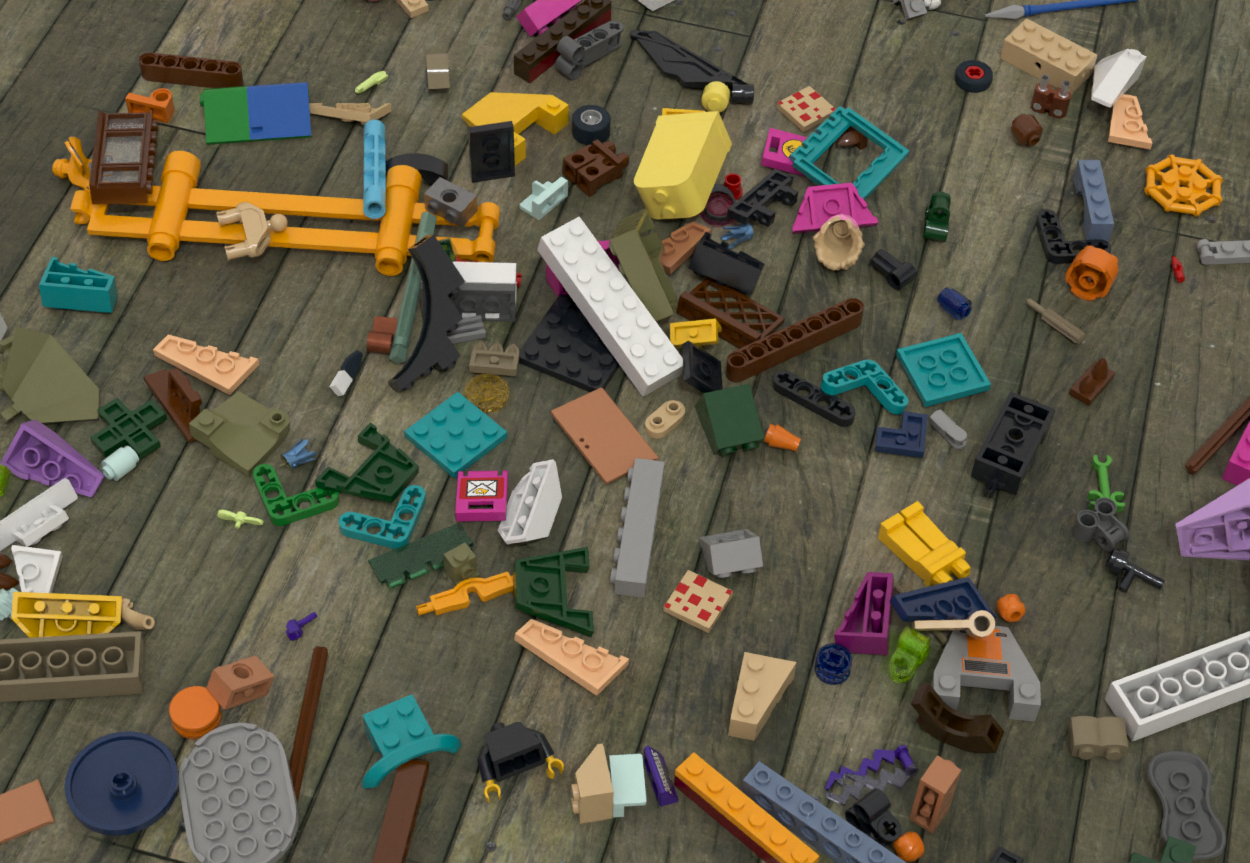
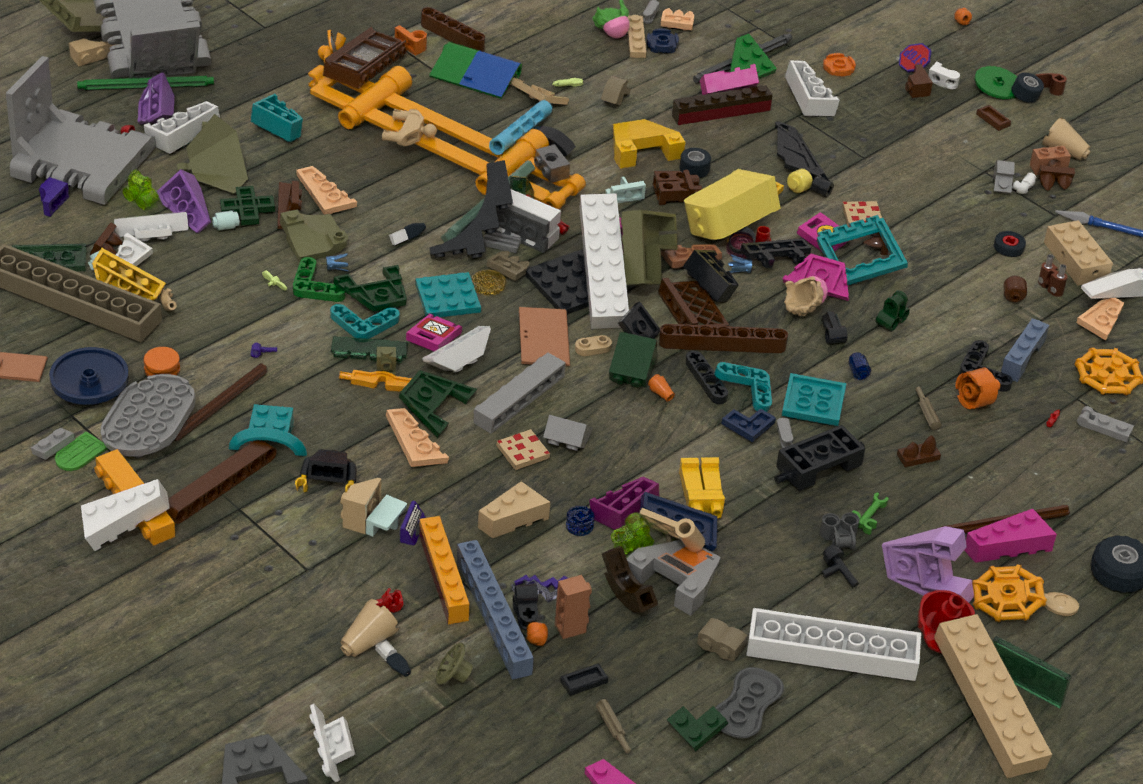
camera: 30 degrees right, 10 degrees down
nougat brick [206,655,274,710] -> none
copper panel [367,316,397,354] -> none
black plate [468,121,515,183] -> none
dark grey piece [555,21,624,80] -> none
yellow panel [670,319,722,348] -> none
orange piece [996,594,1026,623] -> none

